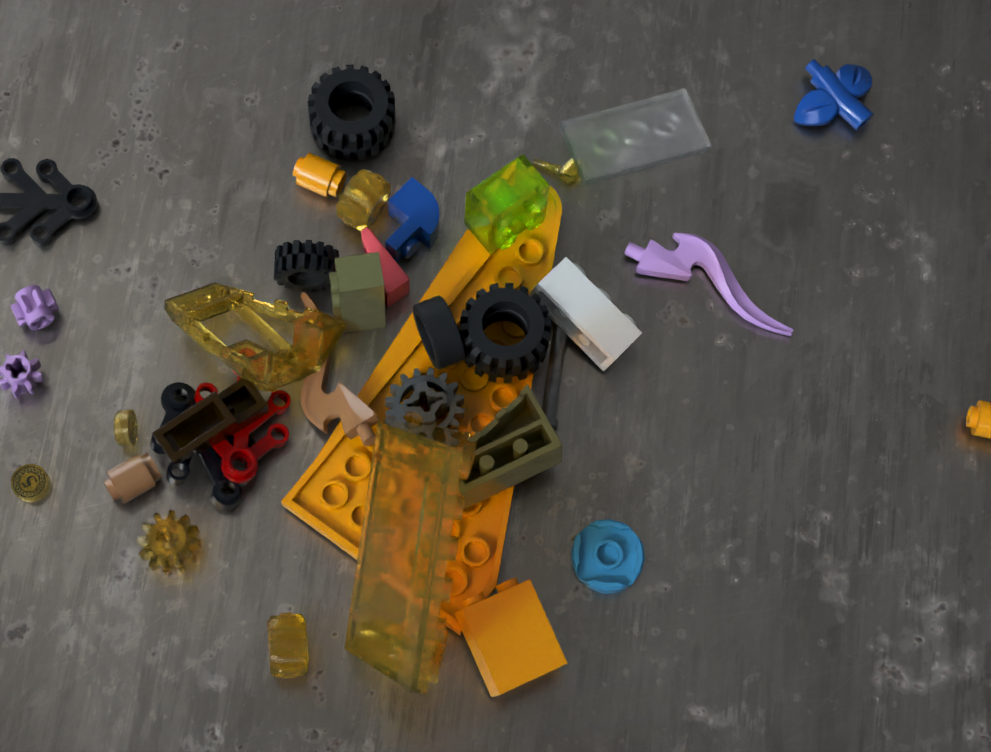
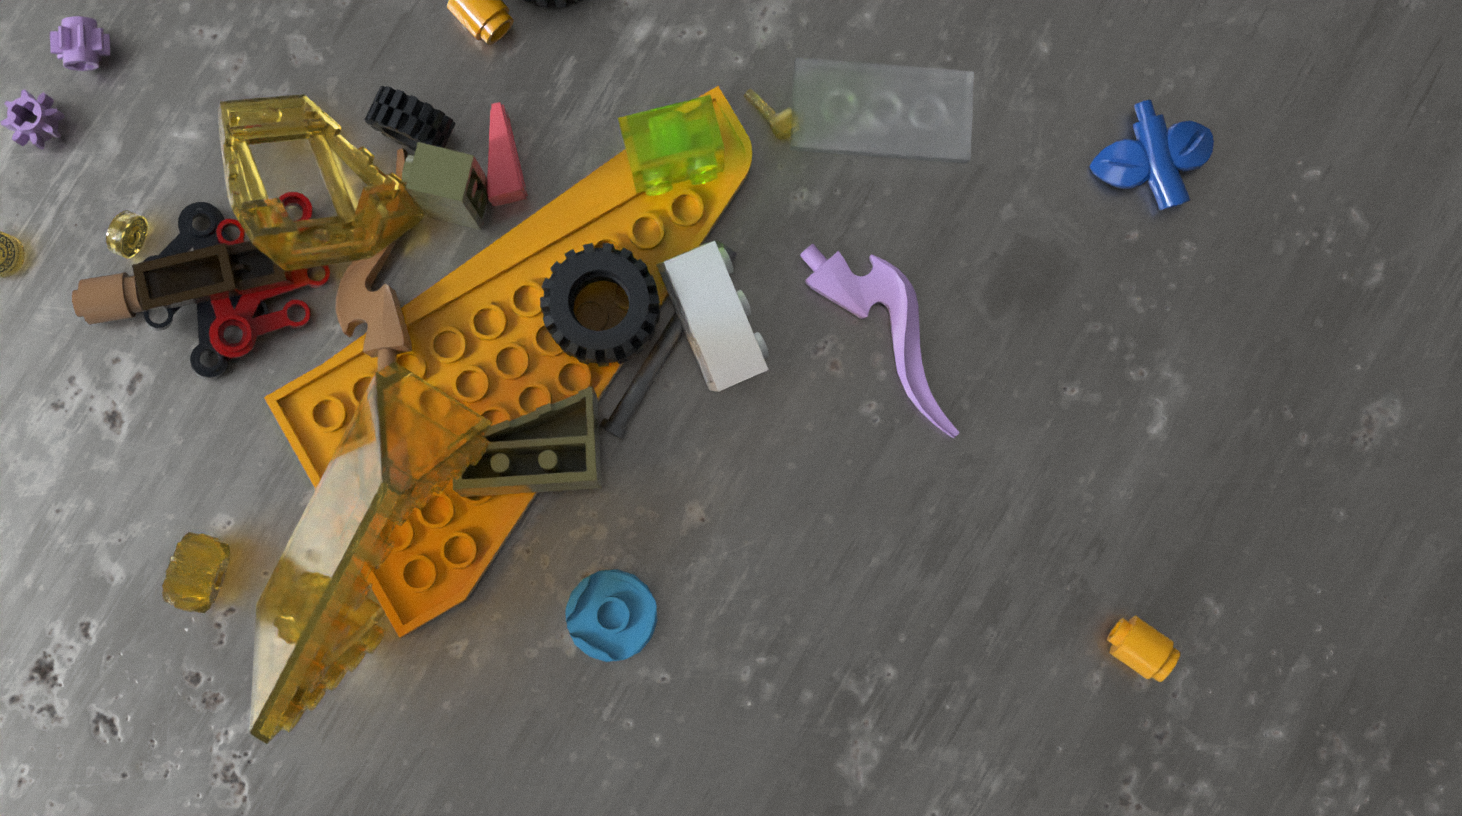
camera: 25 degrees right, 15 degrees up
clear yellow gear [137,510,202,575] -> none
clear yellow gear [336,169,391,231] -> none
blue brick [385,177,439,263] -> none
dark grey gear [385,368,465,448] -> none
black tyre [413,296,465,370] -> none
light orange brick [454,577,568,697] -> none

